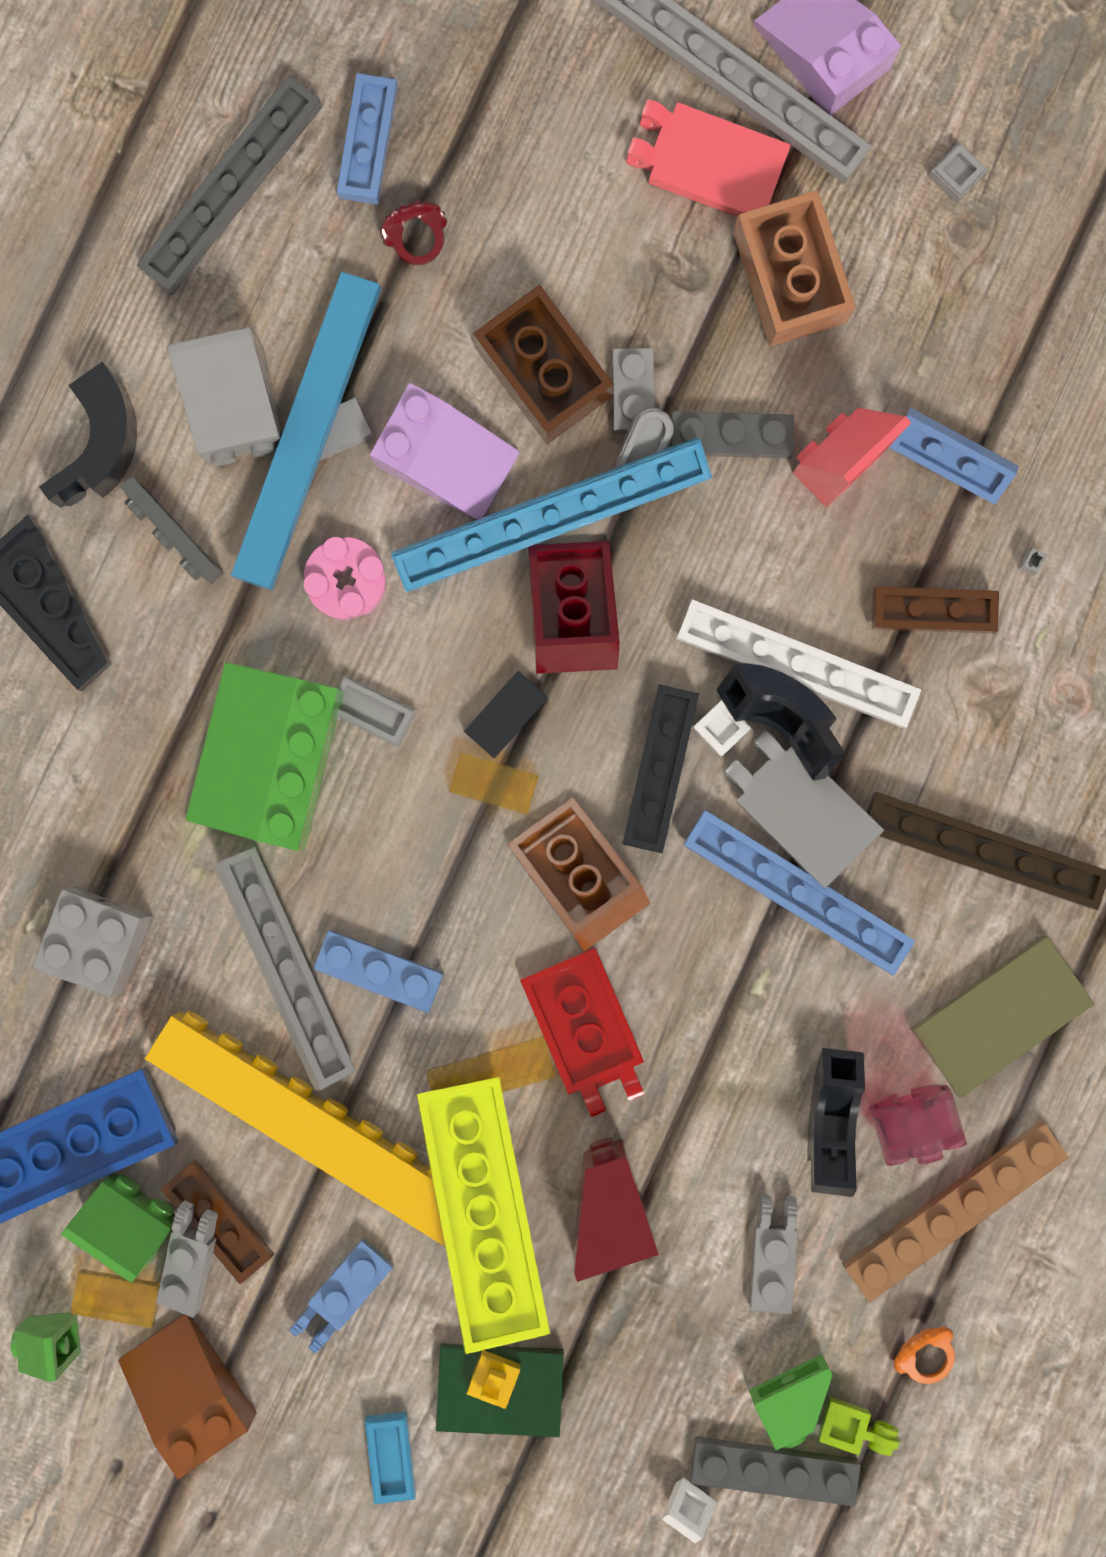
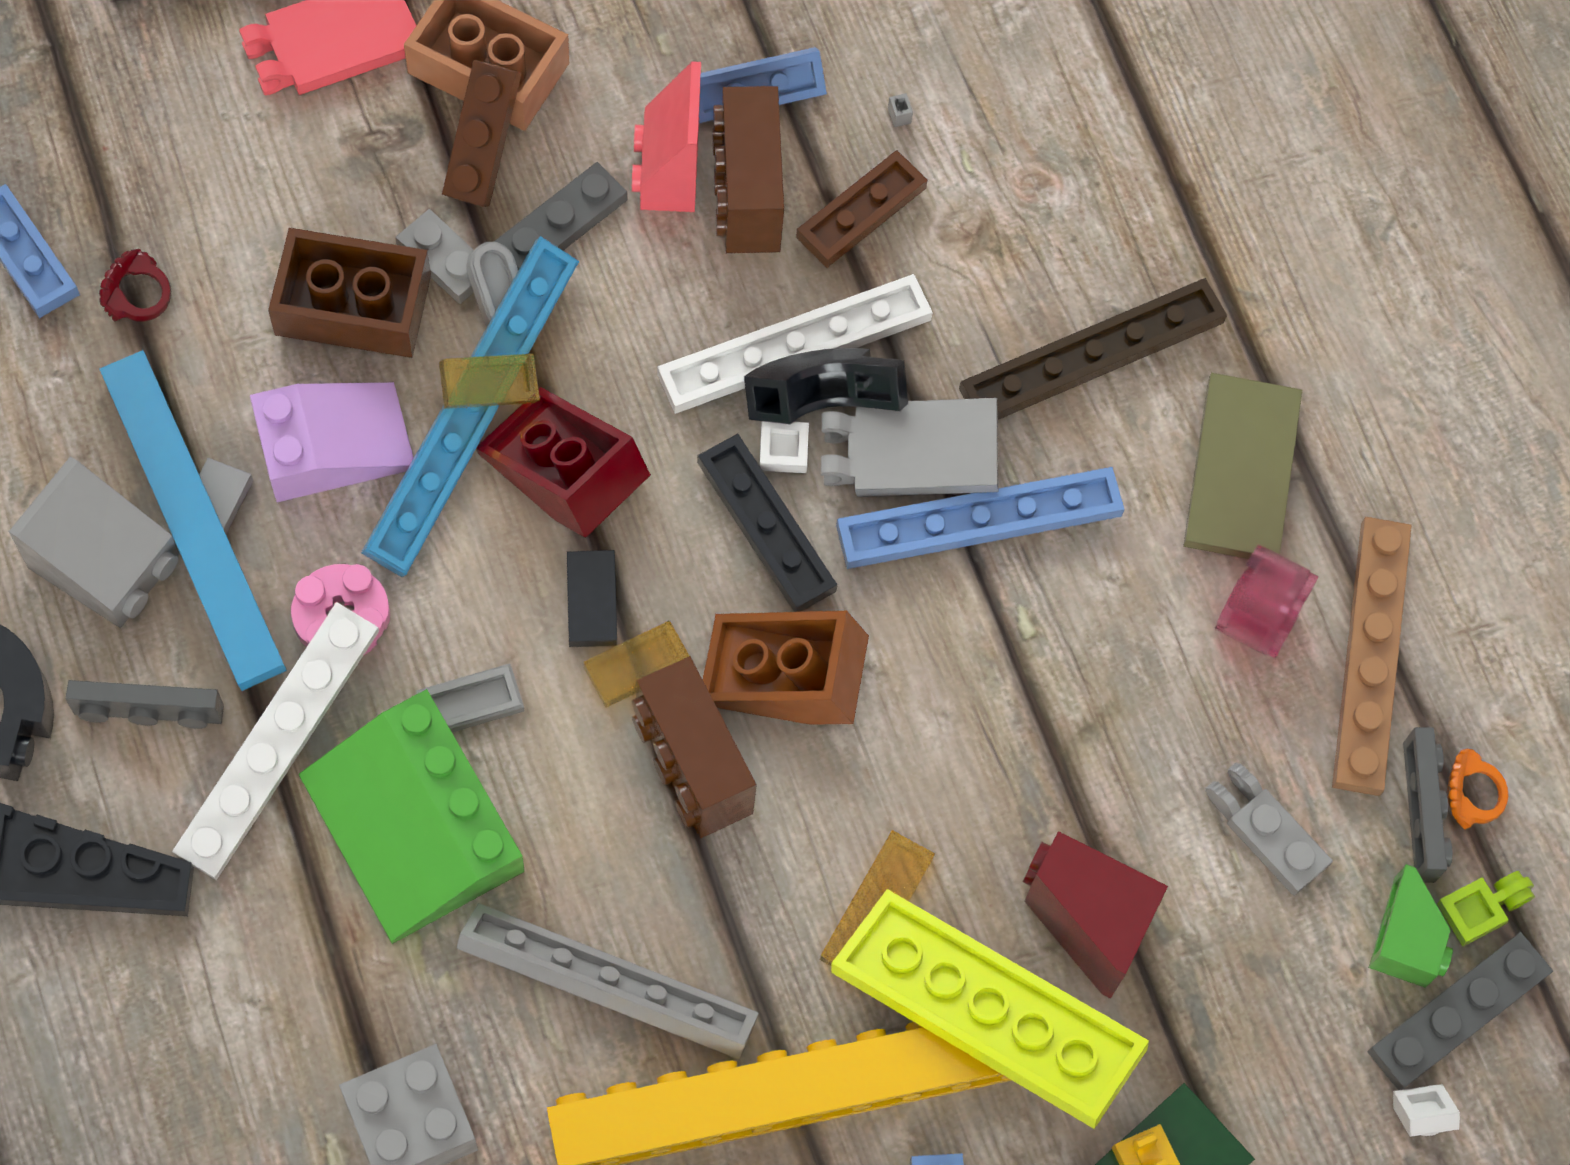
camera: 45 degrees left, 20 degrees down
medium blue plate [314,930,444,1013] -> none
red tile [520,948,644,1117] -> none
black arch [807,1048,865,1197] -> none
none -> white plate [172,602,379,880]
none -> clear yellow tile [439,354,540,409]
none -> reddish brown plate [442,60,522,207]
none -> reddish brown brick [632,656,757,839]
none -> reddish brown brick [712,86,784,253]
none -> dark grey plate [1403,727,1453,883]

